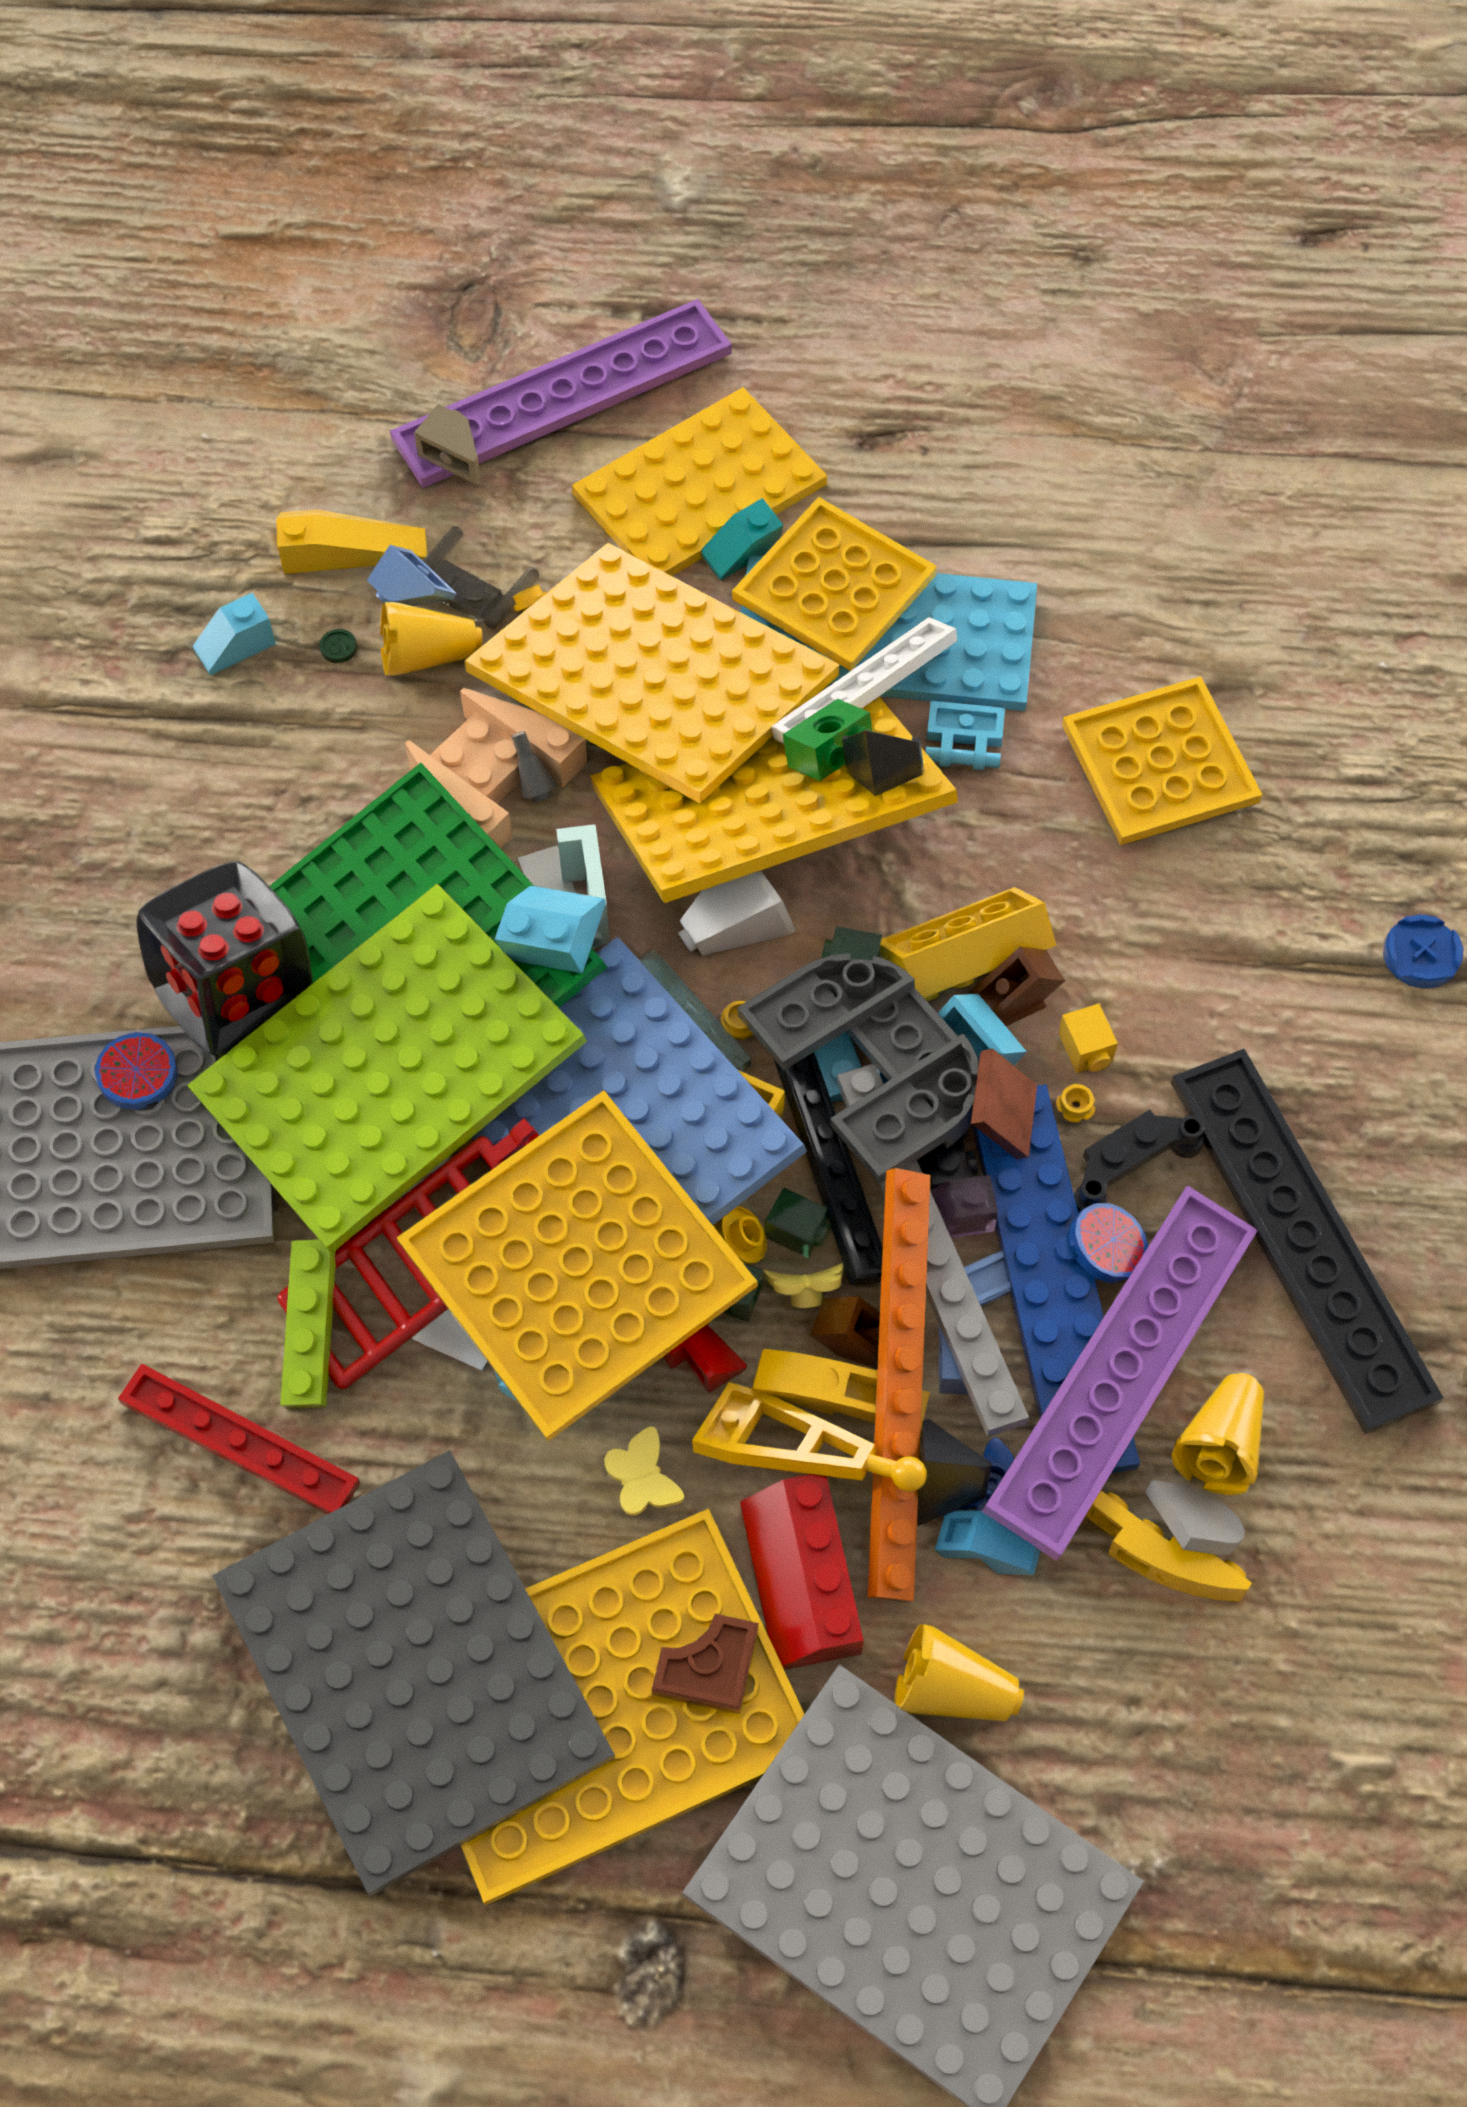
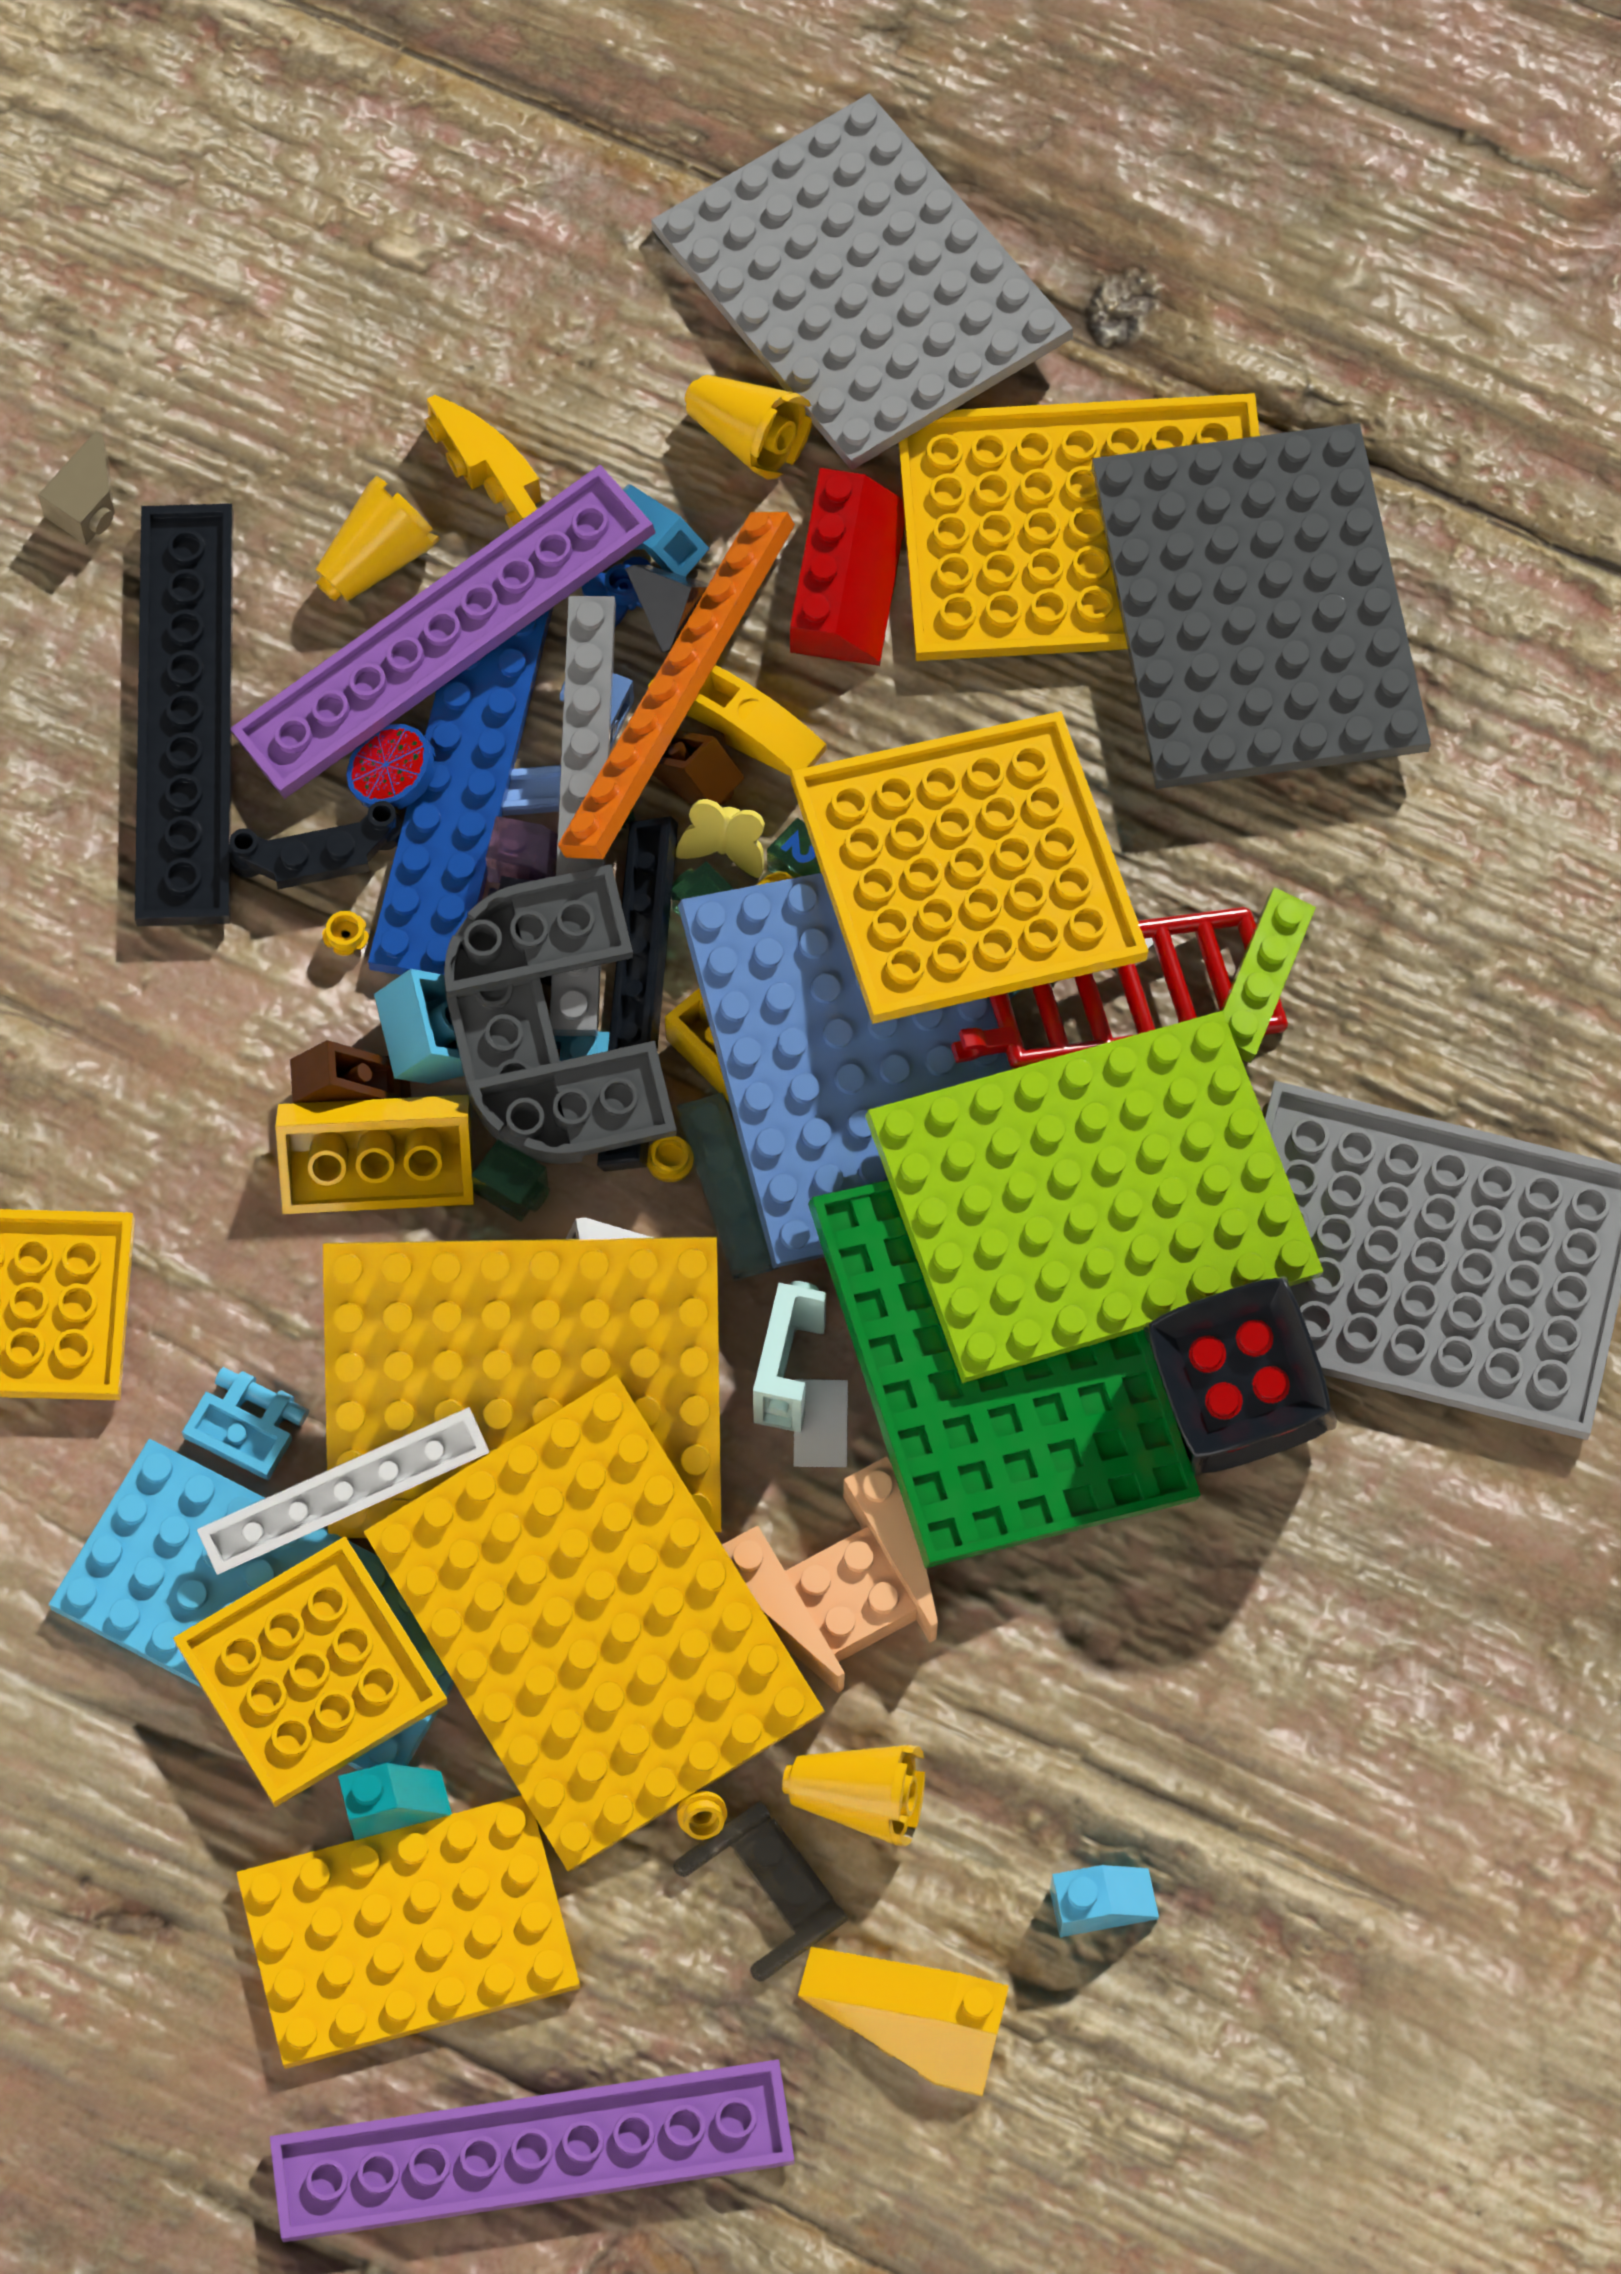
camera: 160 degrees left, 5 degrees up
tile [94,1032,178,1110] -> none
red plate [118,1363,360,1515] -> none
dark green piece [320,629,357,663] -> none
medium blue slope [367,545,457,606] -> none
dark tan slope [414,404,481,485] -> none
medium azure slope [495,886,606,974] -> none
dark grey cone [511,731,557,802] -> none
light yellow animal [604,1426,685,1516] -> none
copper tile [651,1614,759,1714] -> none
yellow plate [692,1382,927,1492] -> none
green brick [782,699,873,781] -> none
black slope [842,730,924,796] -> none
copper tile [971,1048,1037,1159] -> none
yellow brick [1058,1003,1118,1073] -> none
light grey tile [1145,1480,1245,1555] -> none

